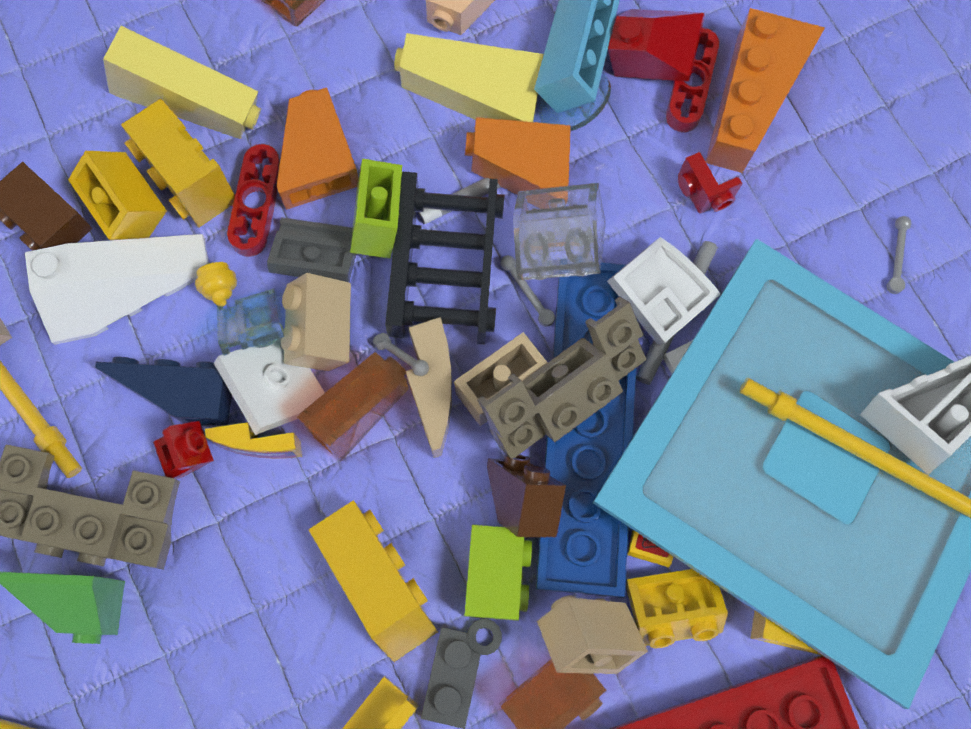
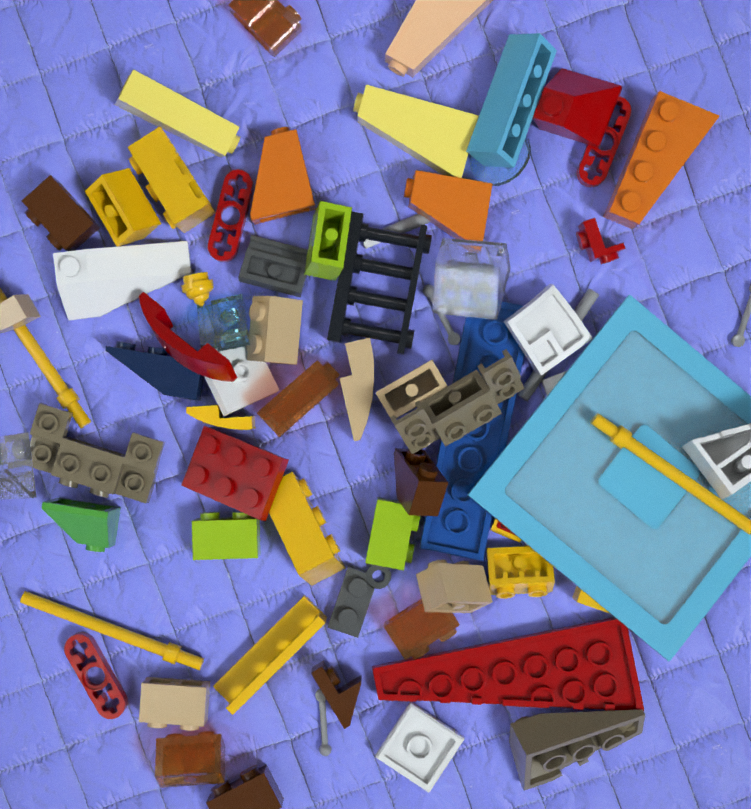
camera: 15 degrees right, 15 degrees up
red bracket [153,421,214,479] -> none
light grey hinge [373,333,429,376] -> none
none -> red slope [139,292,238,382]
none -> red plate [181,426,289,521]
none -> lime brick [192,511,261,560]

